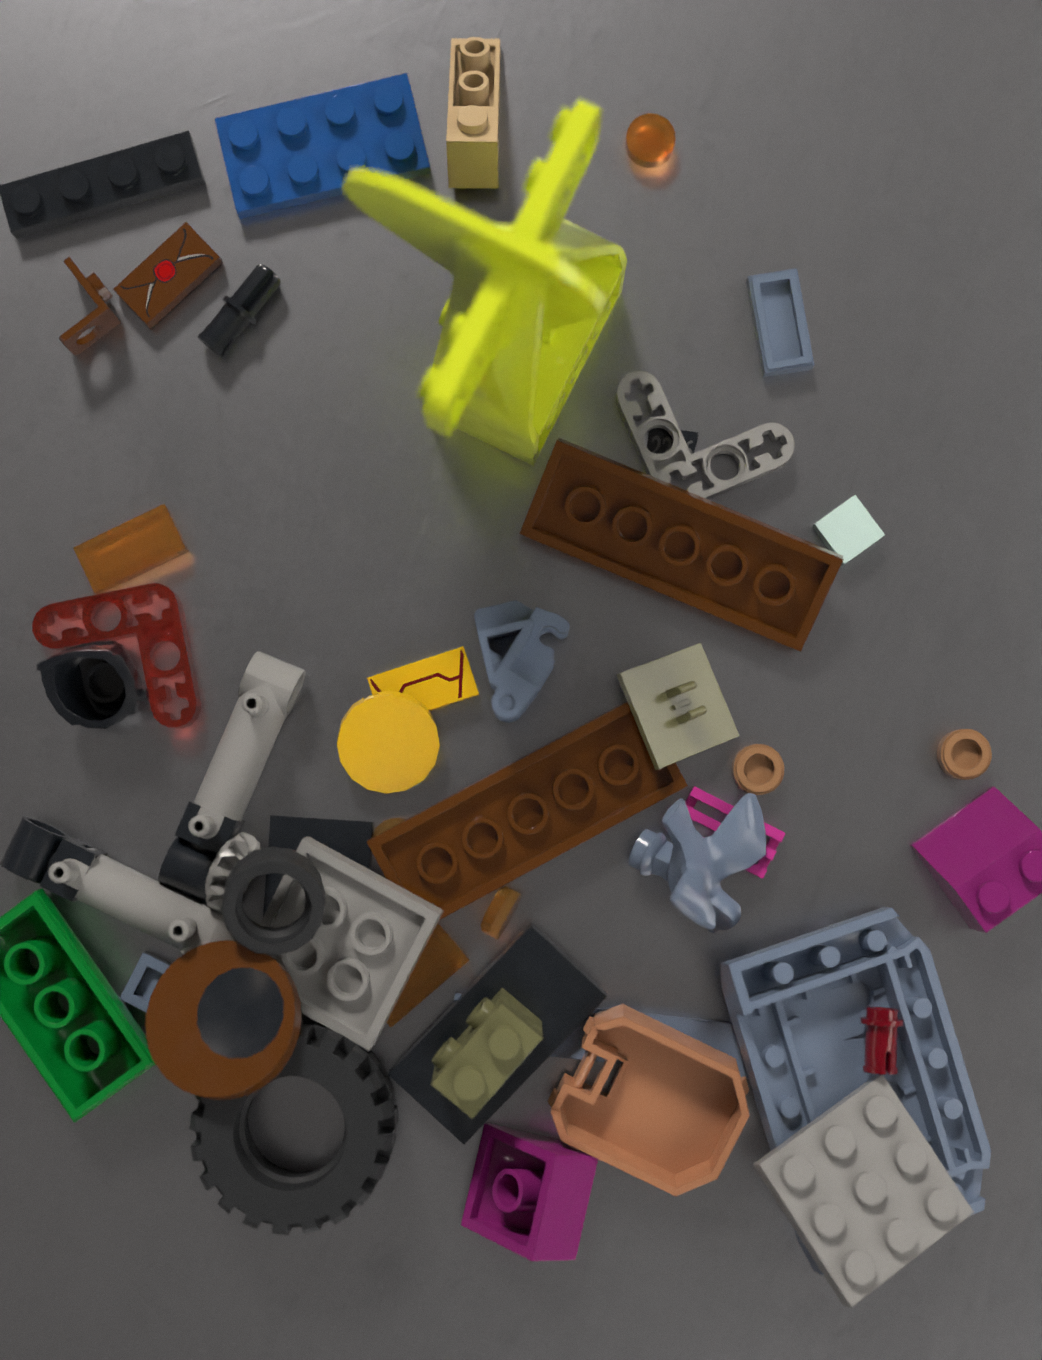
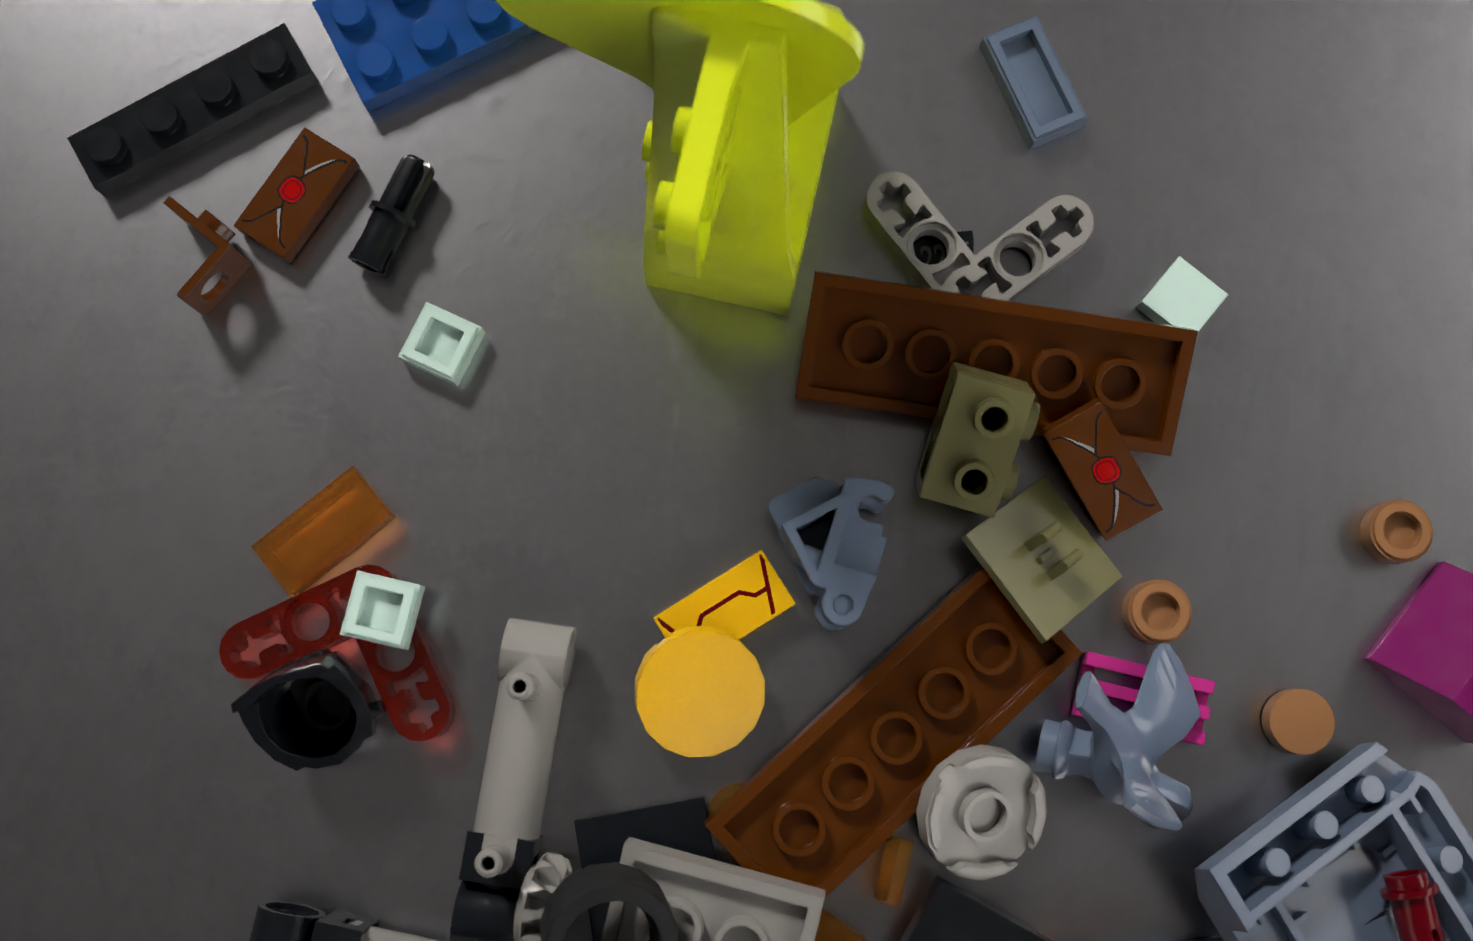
camera: 20 degrees left, 5 degrees down
none -> light aqua tile [340,570,425,650]
none -> light aqua tile [398,302,485,387]
none -> olive brick [915,361,1040,518]
none -> light grey tile [916,744,1047,880]
none -> reddish brown tile [1040,398,1163,541]
none -> medium nougat tile [1262,689,1335,755]

